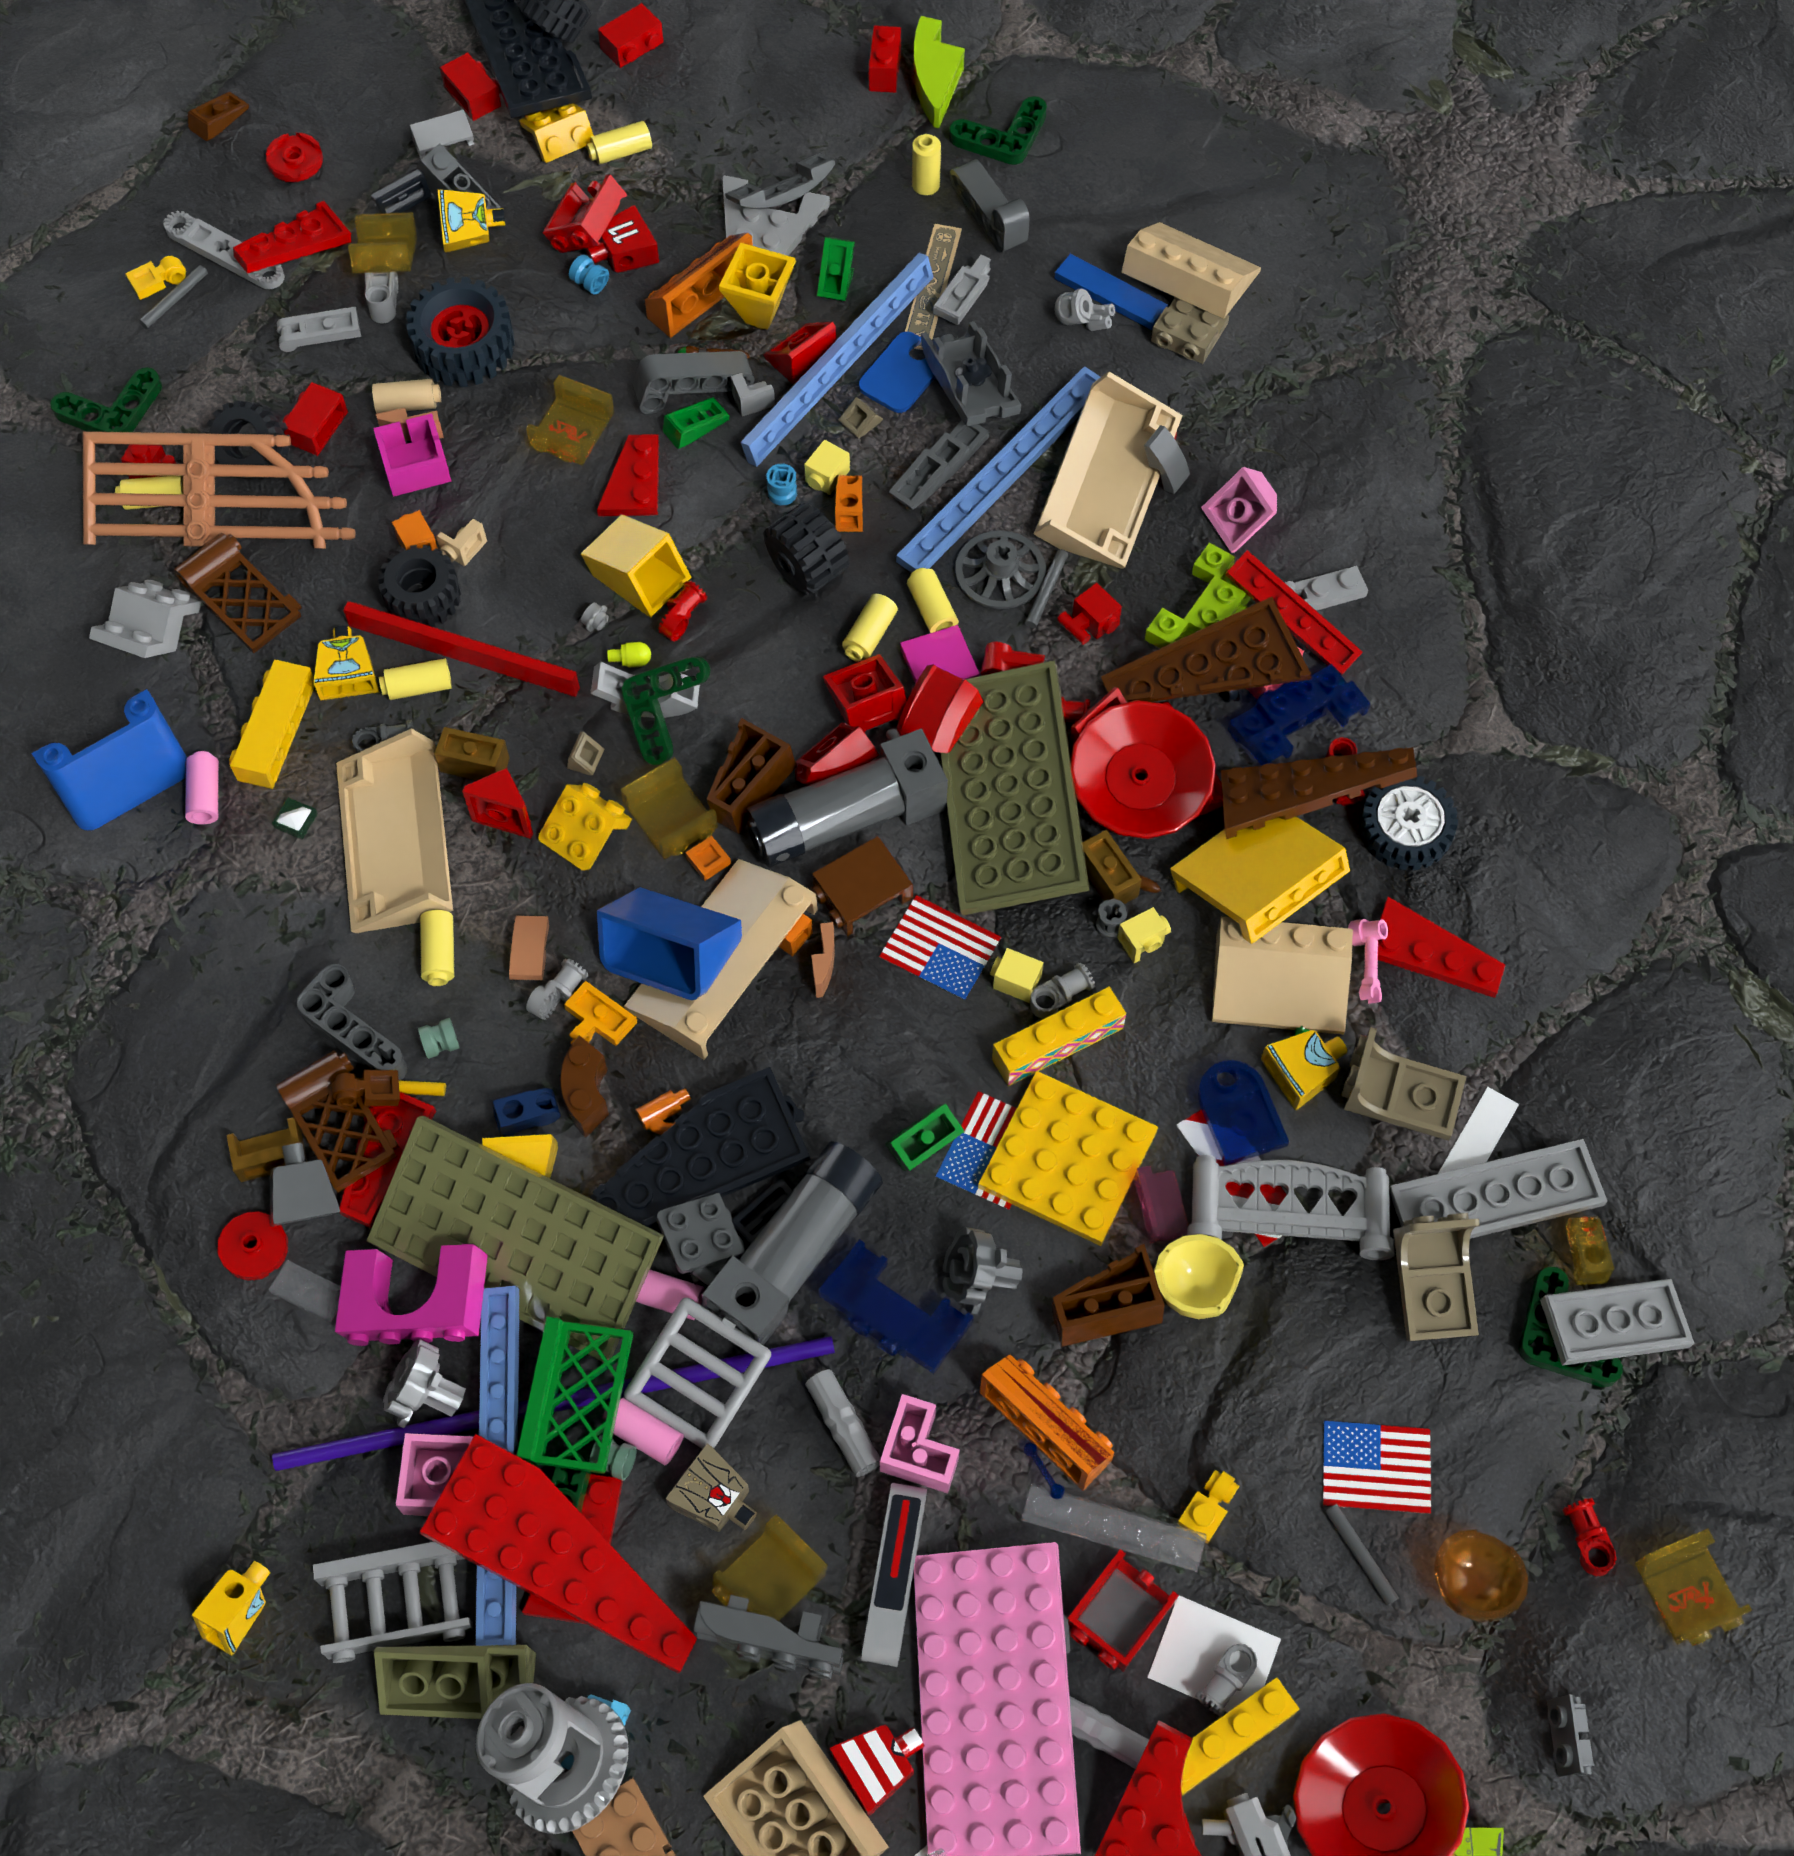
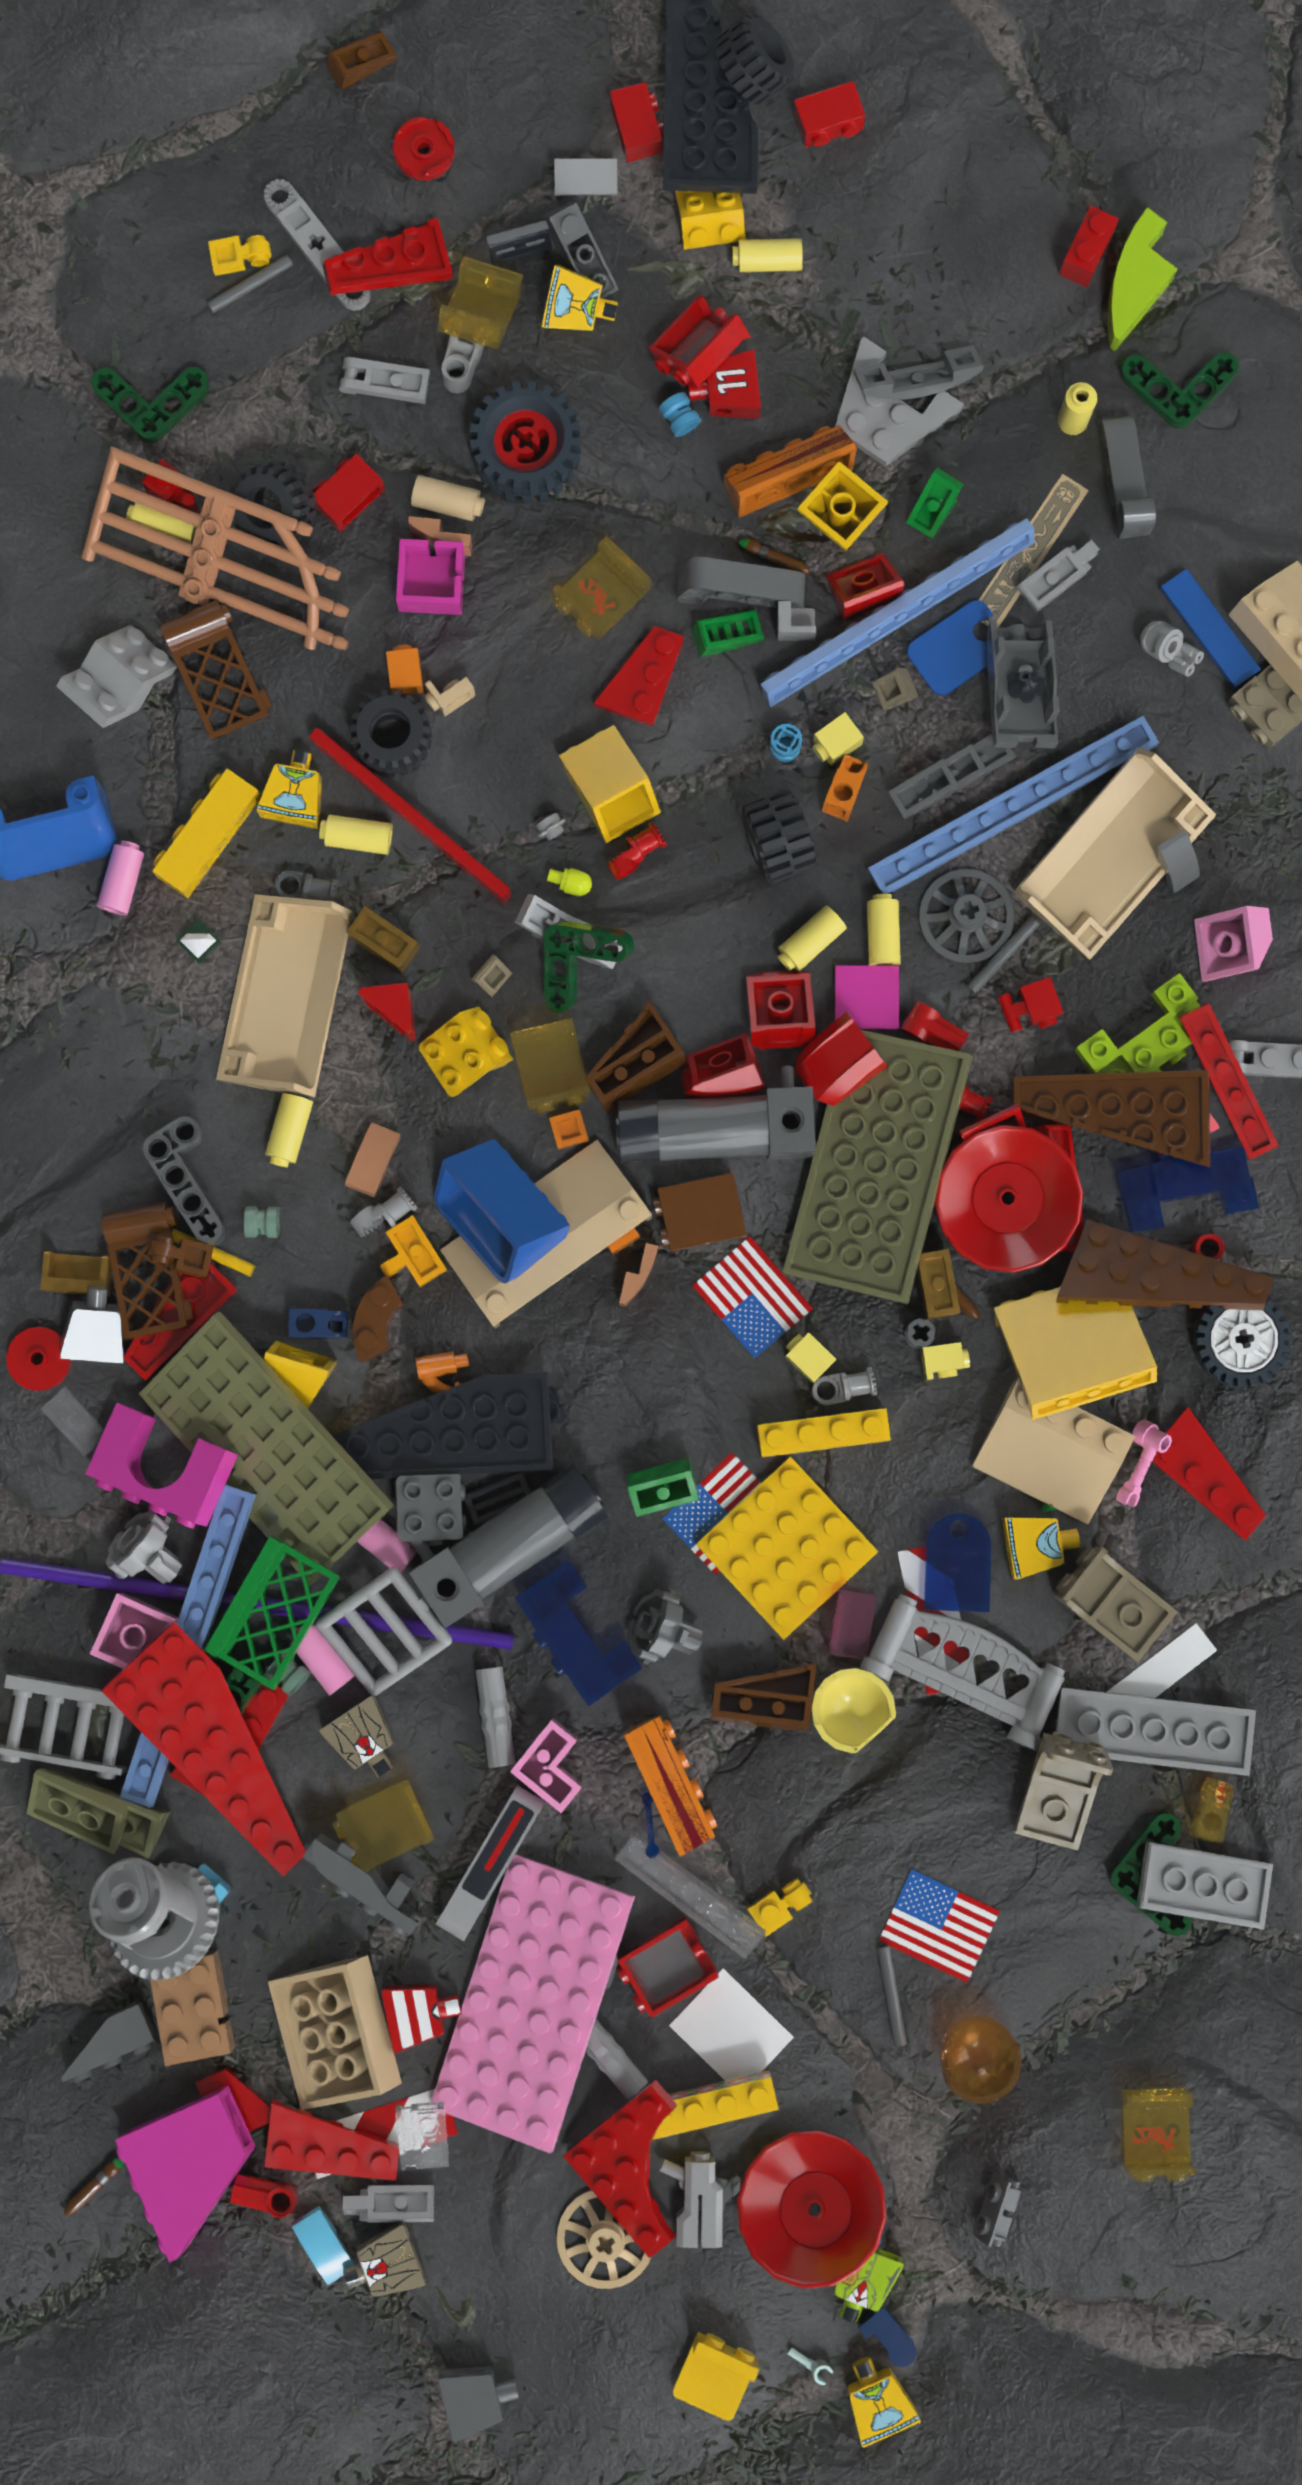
camera: 20 degrees right, 20 degrees up
light grey connector [1195,1644,1258,1717] -> none
red connector [1562,1498,1617,1576] -> none

